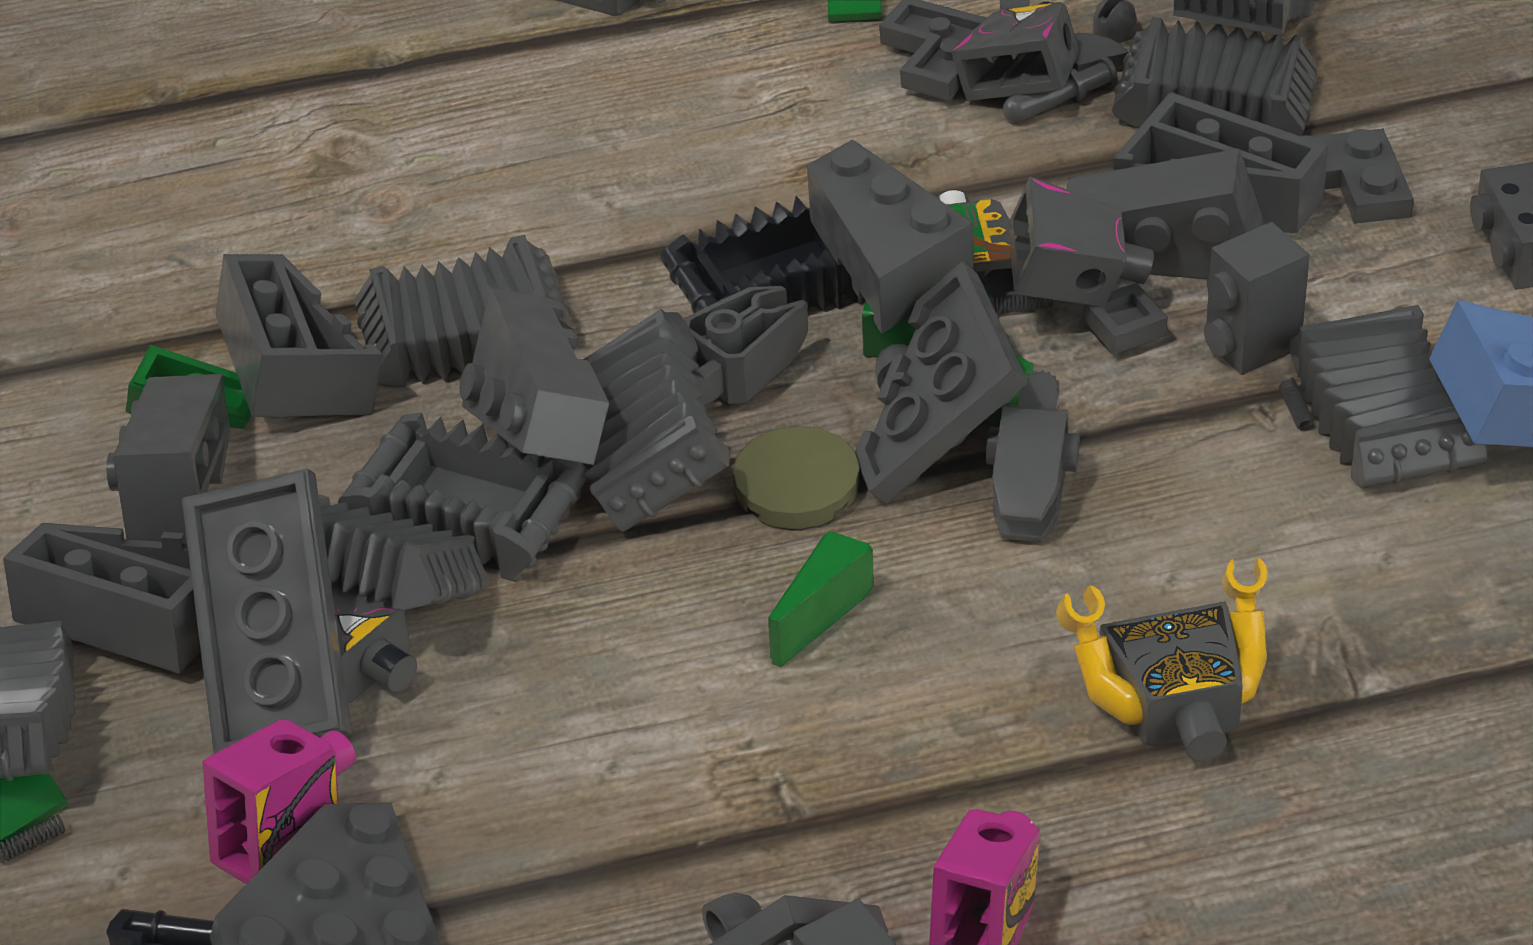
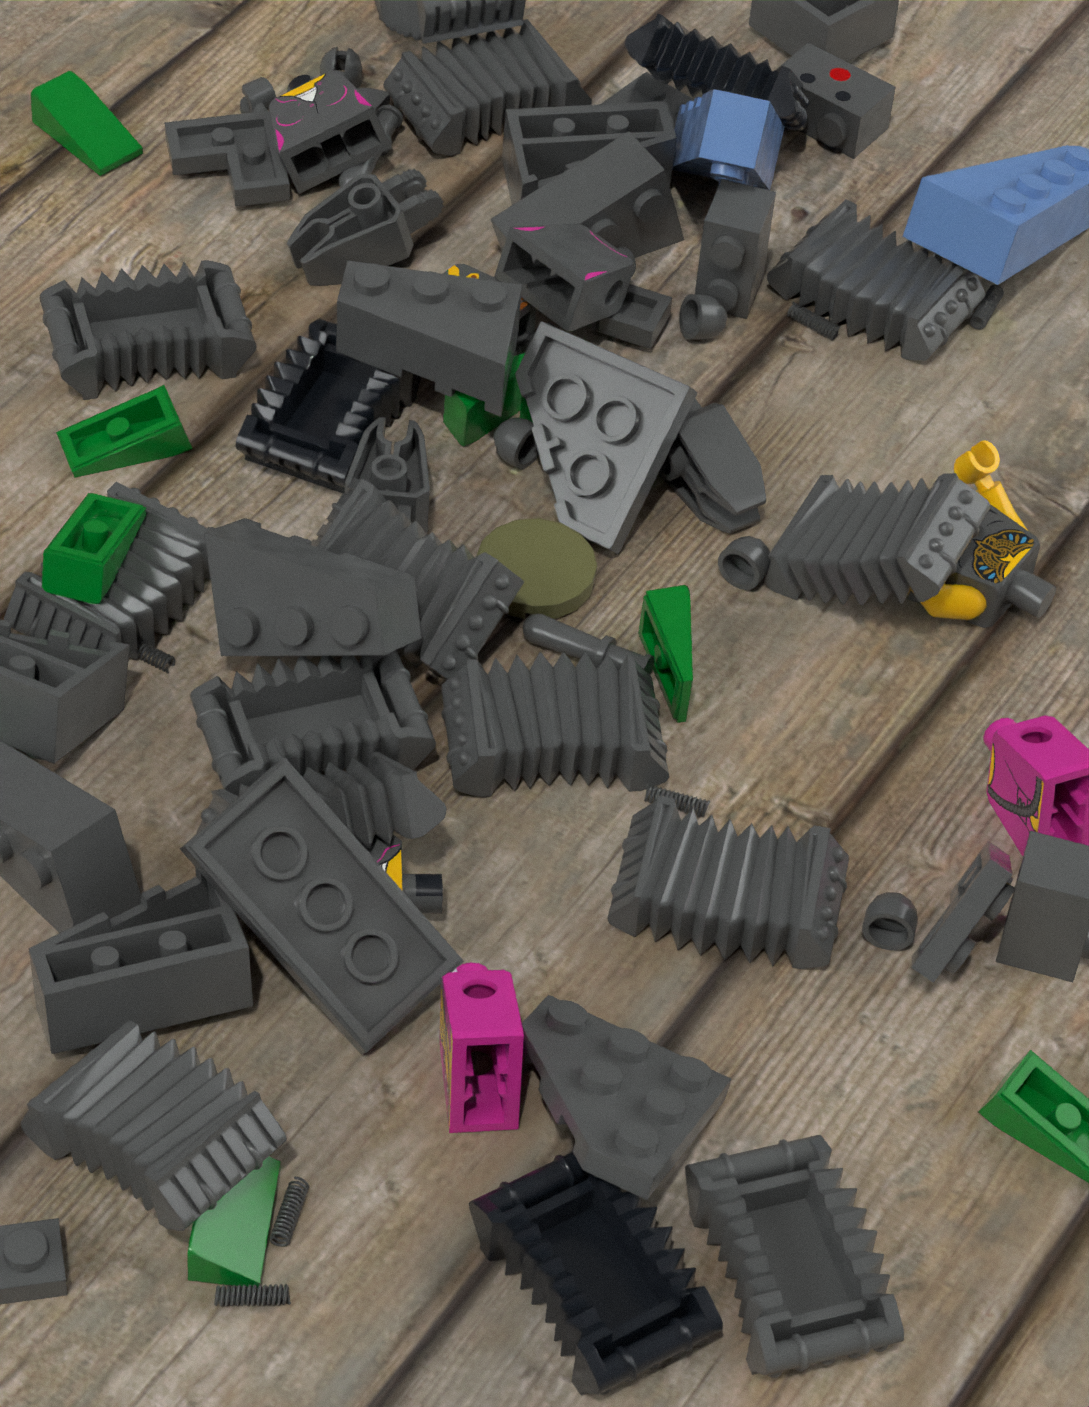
camera: 50 degrees left, 5 degrees up
none -> dark grey piece [39,260,257,400]
none -> green slope [42,493,147,604]
none -> green slope [56,385,193,478]
none -> dark grey leg [137,641,175,674]
none -> dark grey hinge [287,168,444,286]
none -> dark grey piece [441,651,669,797]
none -> dark grey piece [522,614,654,675]
none -> dark grey piece [607,796,849,969]
none -> black piece [625,13,809,132]
none -> dark grey leg [644,784,711,818]
none -> medium blue wedge [672,89,784,190]
none -> dark grey hinge [679,294,728,340]
none -> dark grey hinge [718,536,771,590]
none -> dark grey piece [765,473,990,606]
none -> dark grey leg [970,284,1004,329]

